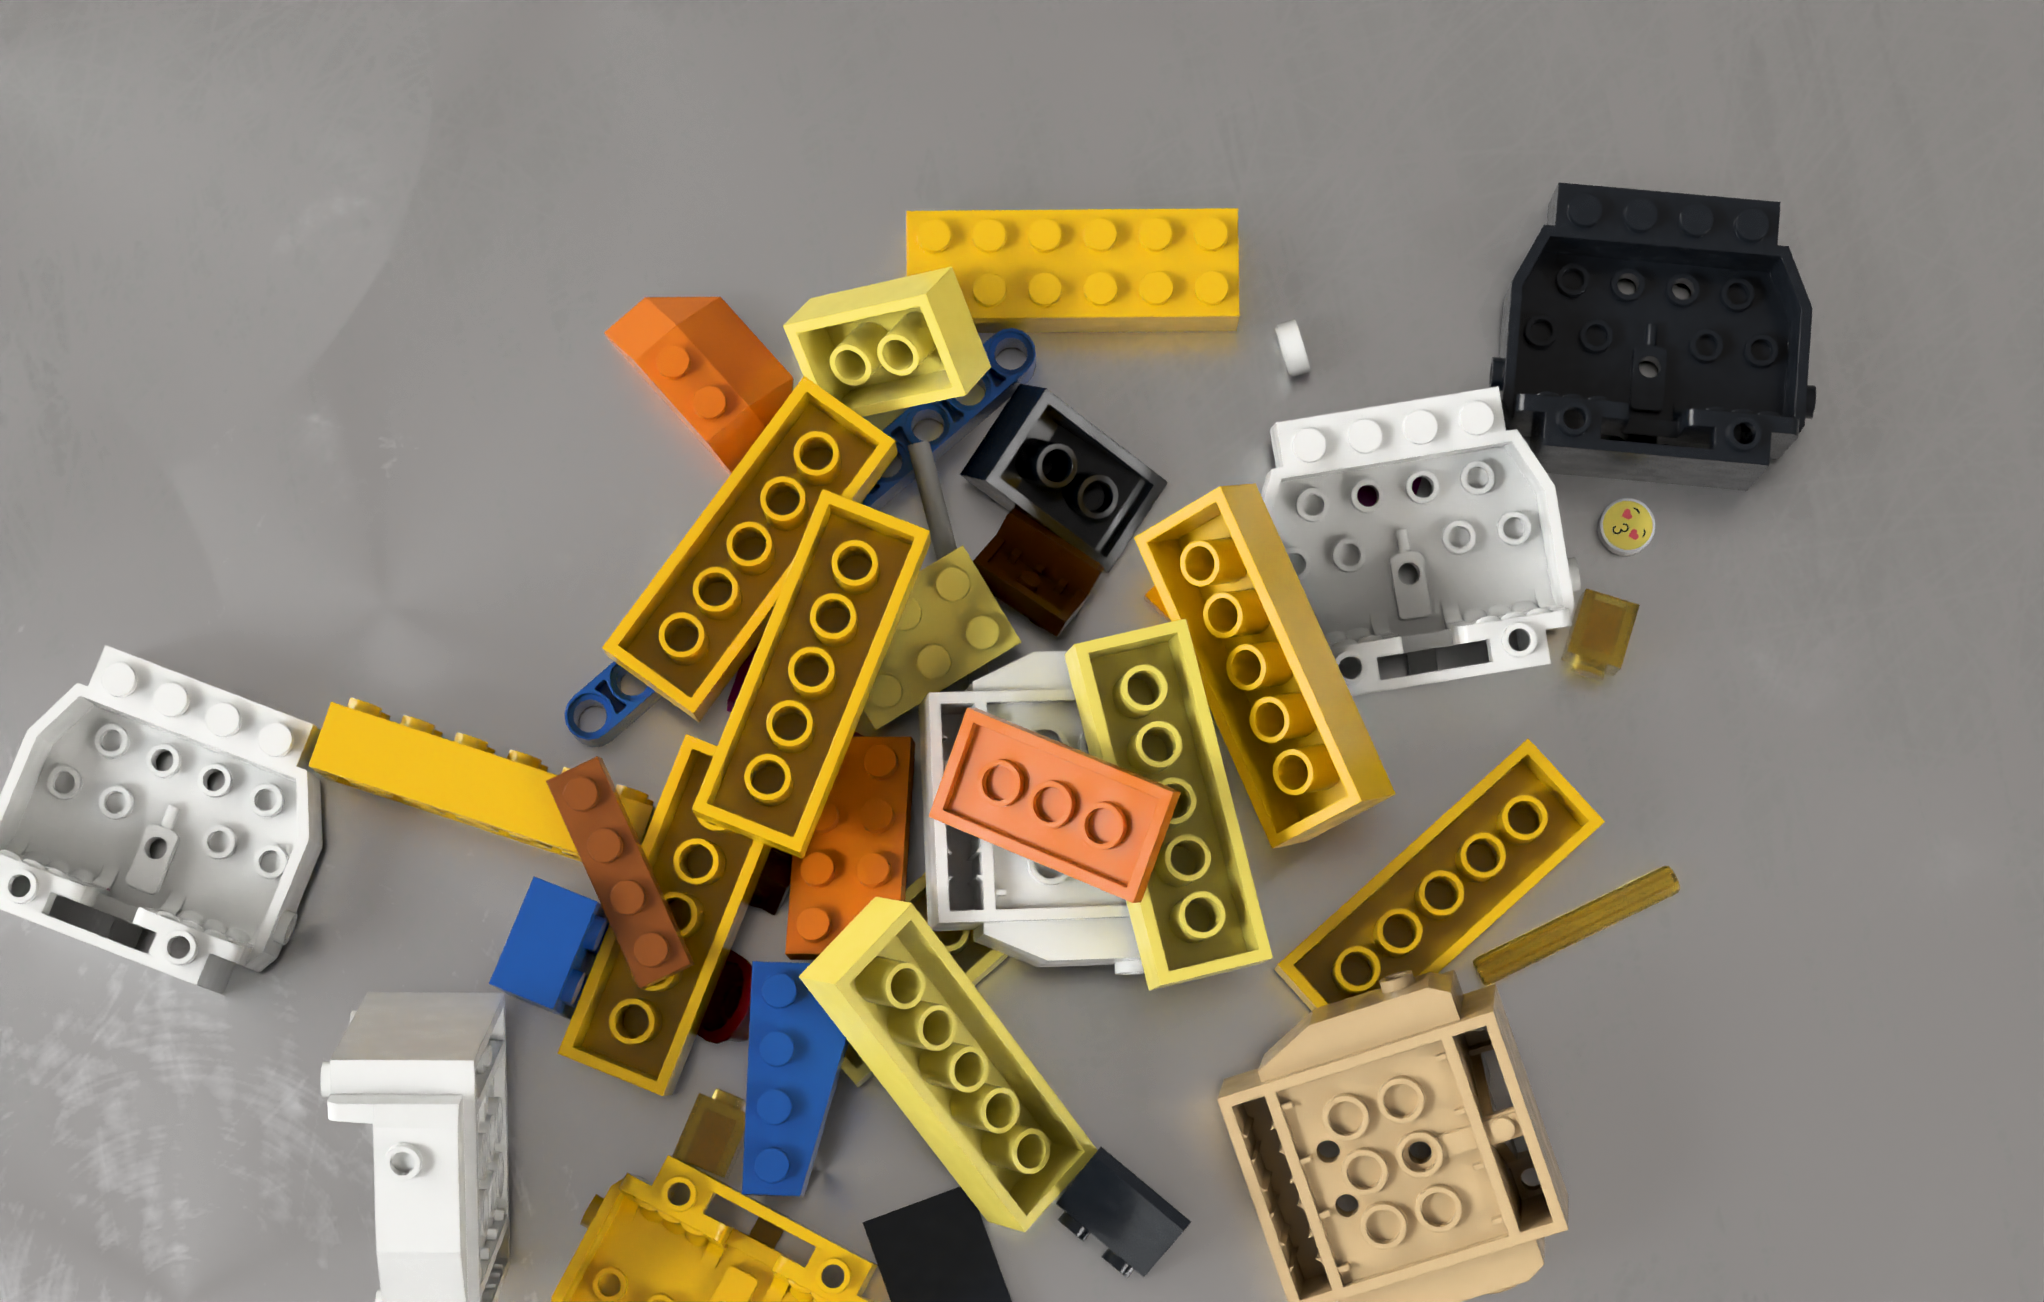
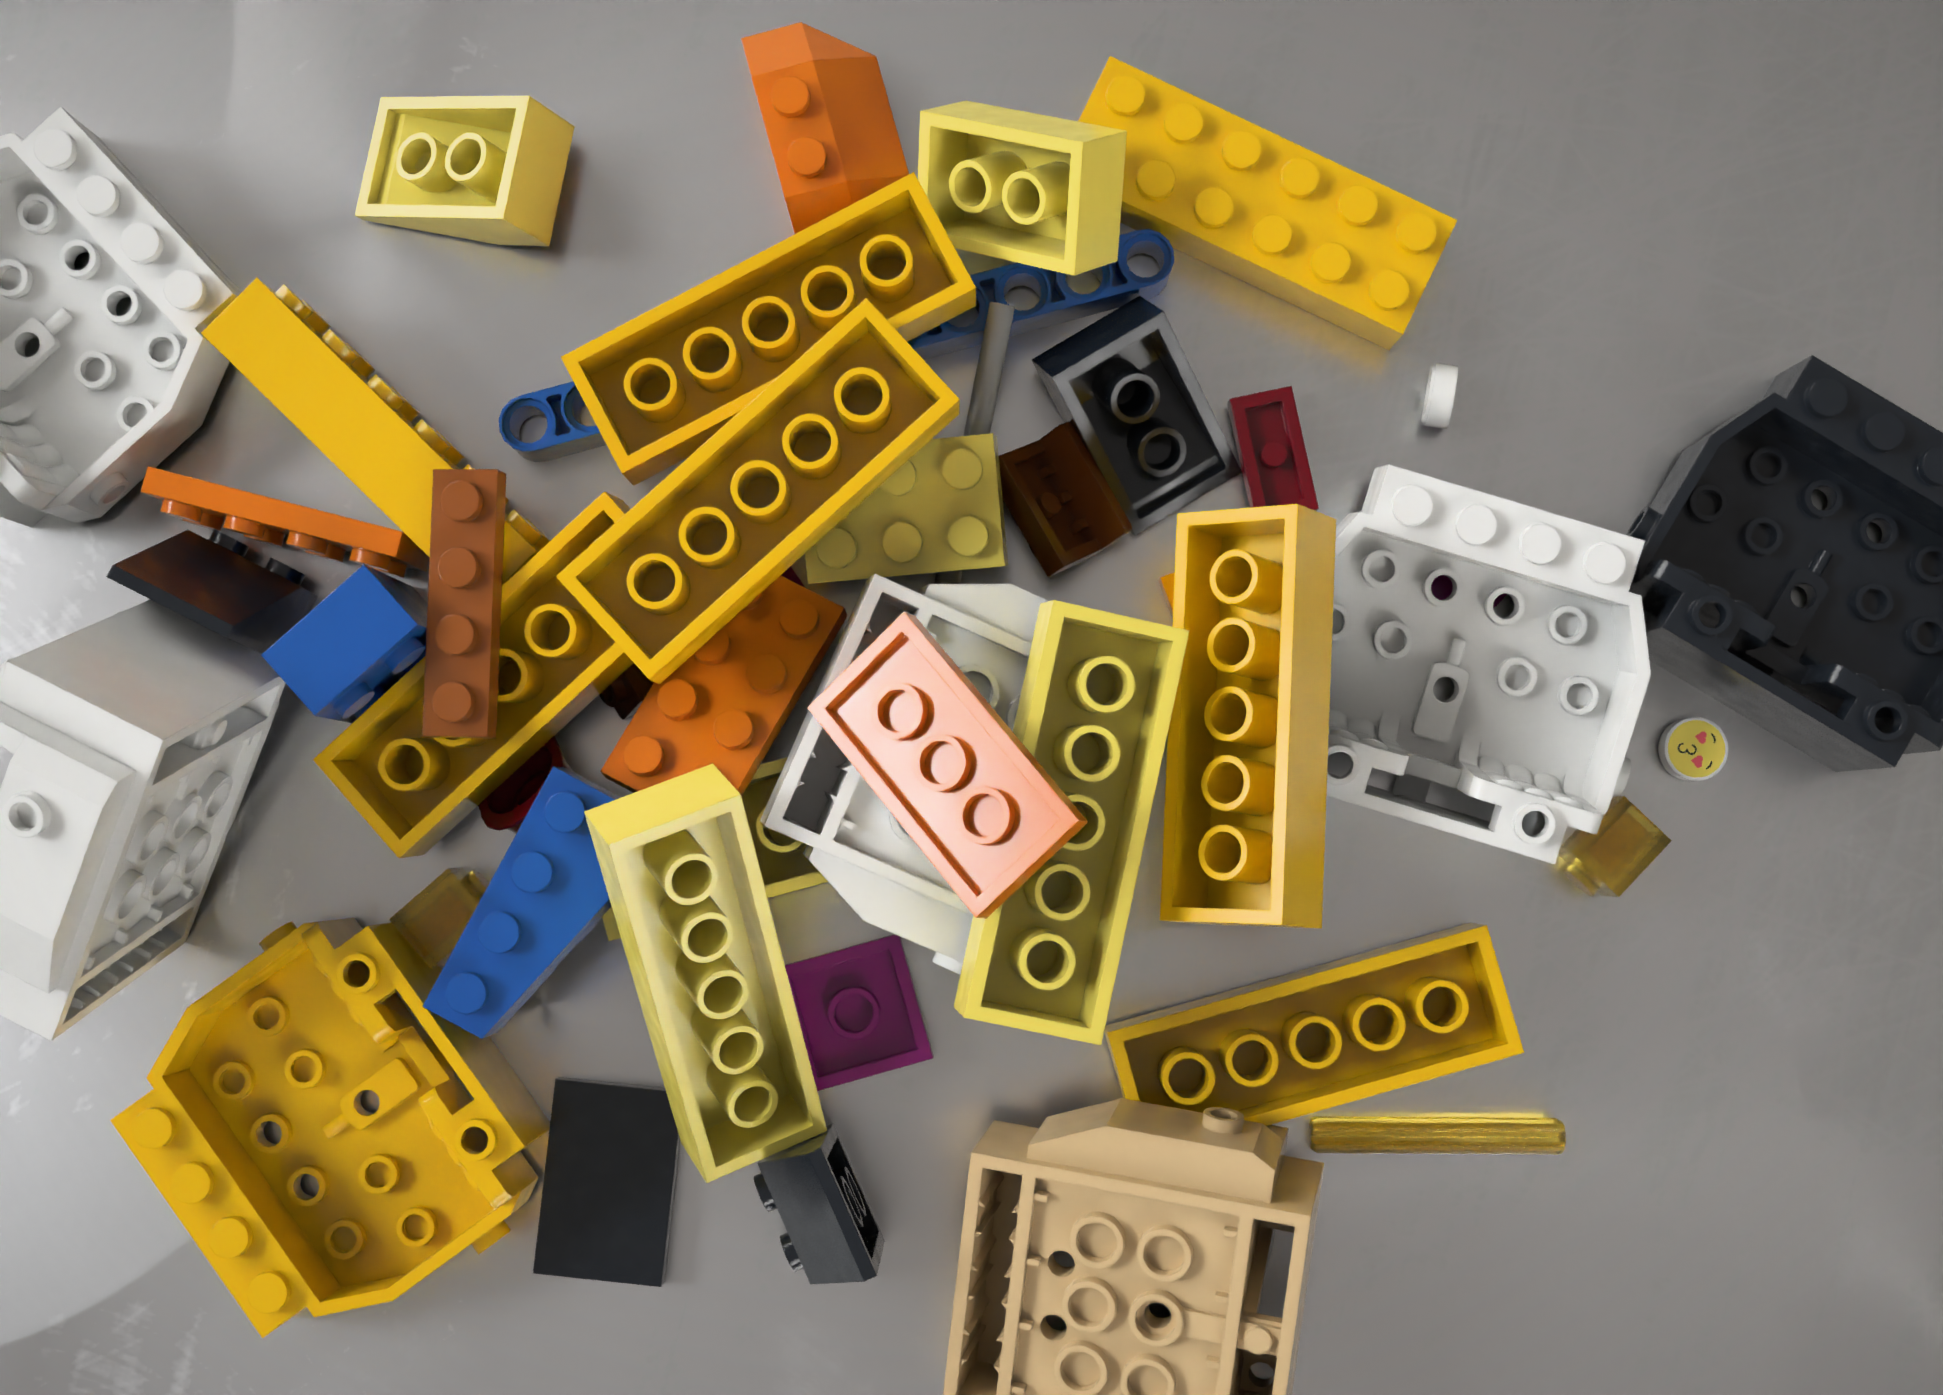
camera: 25 degrees right, 5 degrees up
none -> black slope [106,529,318,654]
none -> orange plate [141,466,430,578]
none -> light yellow slope [355,96,575,246]
none -> magenta plate [785,934,934,1091]
none -> dark red plate [1227,386,1319,511]

